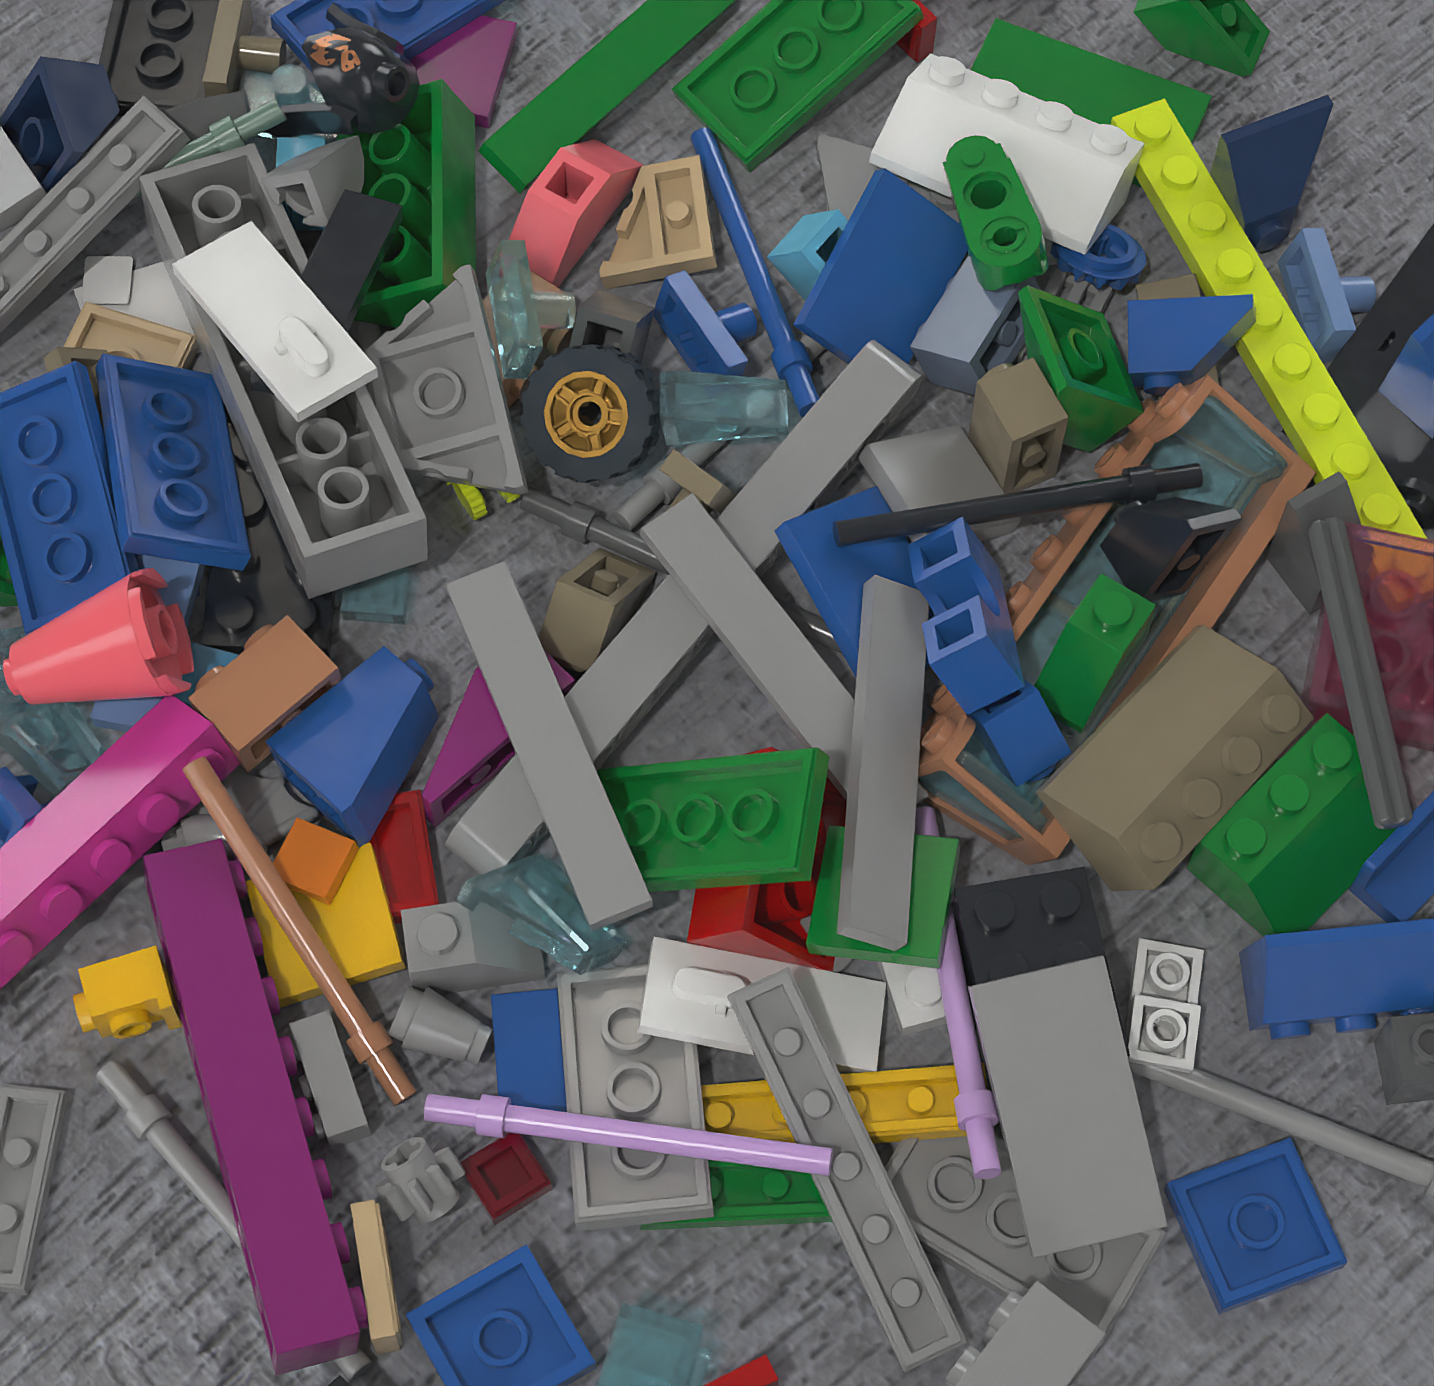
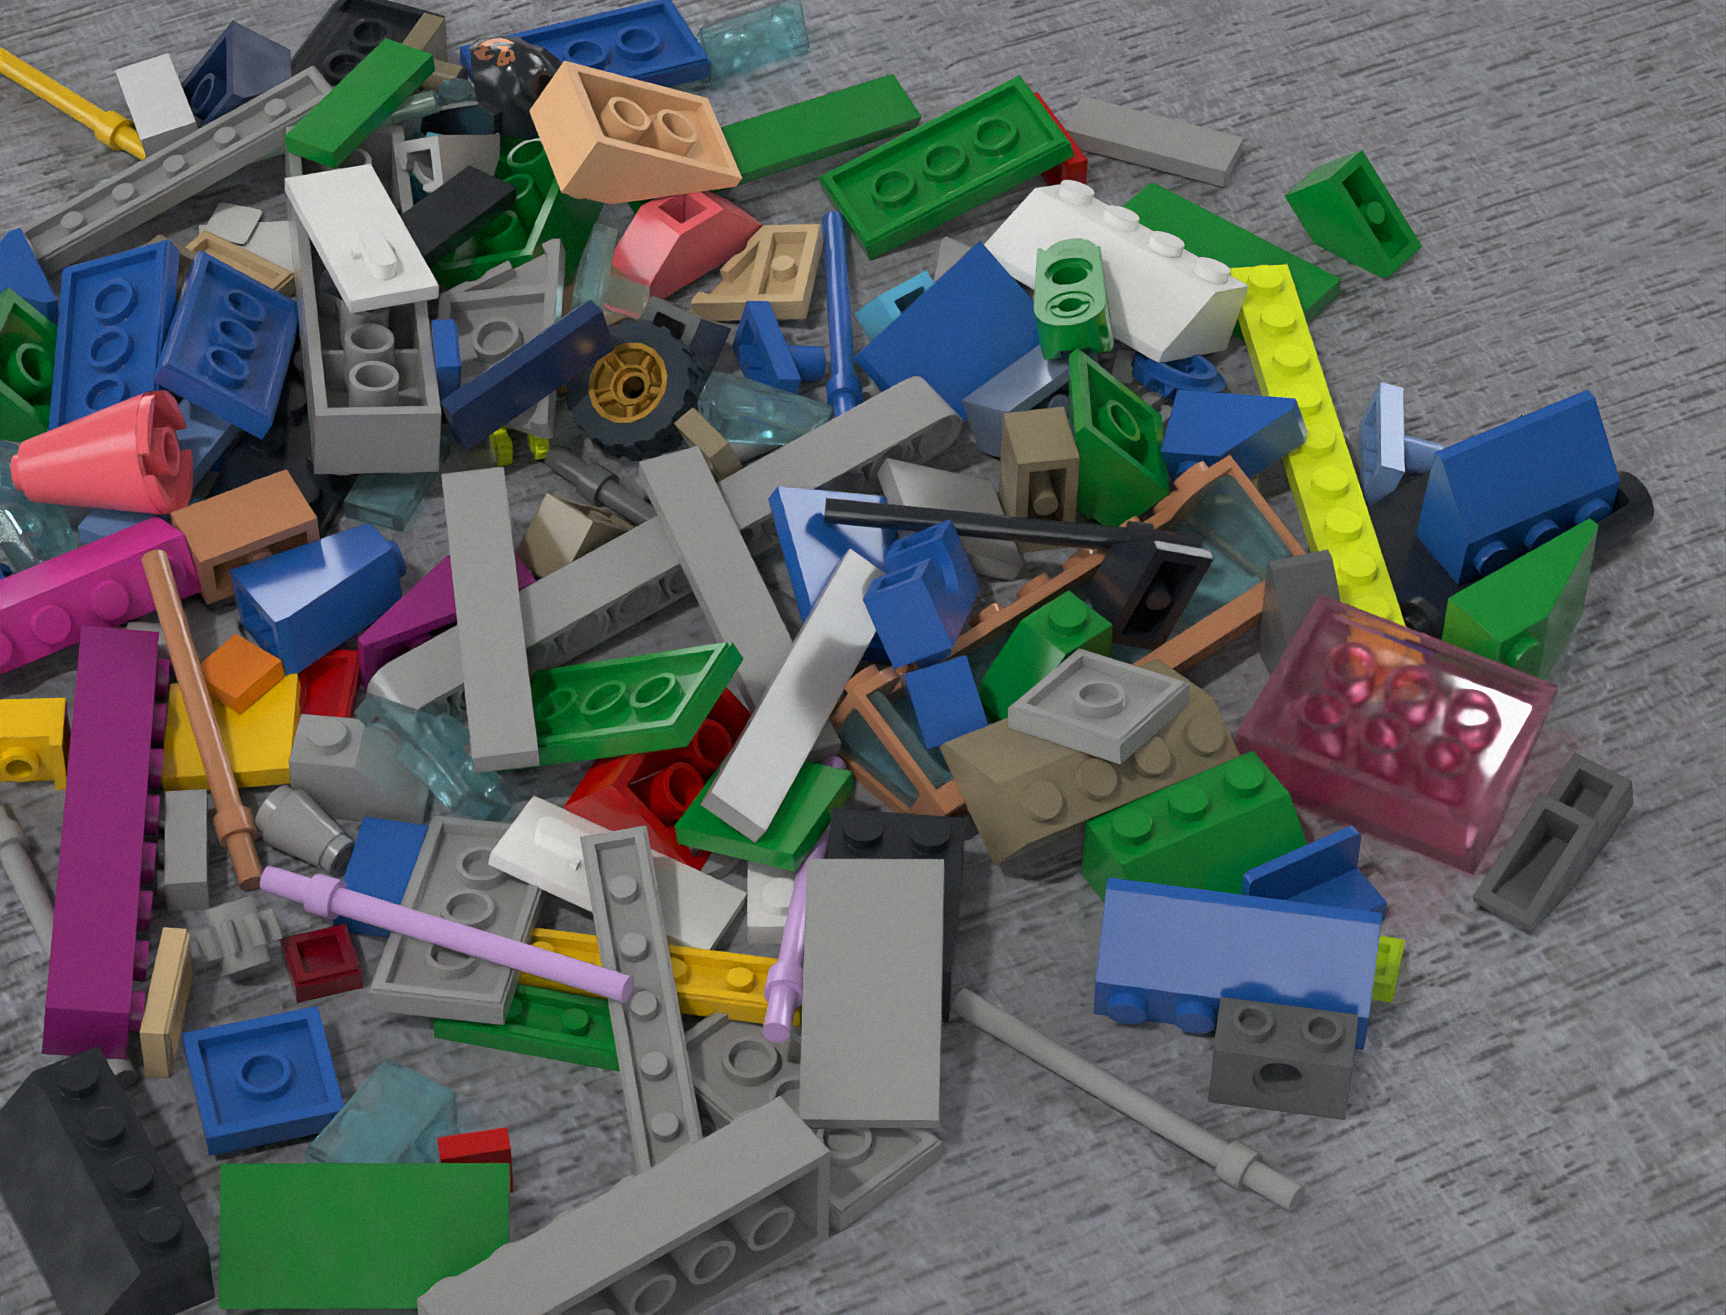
camera: 15 degrees right, 20 degrees down
white slope [1125,938,1204,1073] -> none
blue tile [1164,1137,1347,1315] -> none
dark blue slope [1210,95,1334,251] -> none
dark grey axle [1308,517,1413,829] -> none
none -> green tile [285,38,435,169]
none -> blue tile [431,319,461,407]
none -> dark blue tile [440,299,615,452]
none -> light nougat slope [529,61,742,204]
none -> light grey tile [1008,648,1190,765]

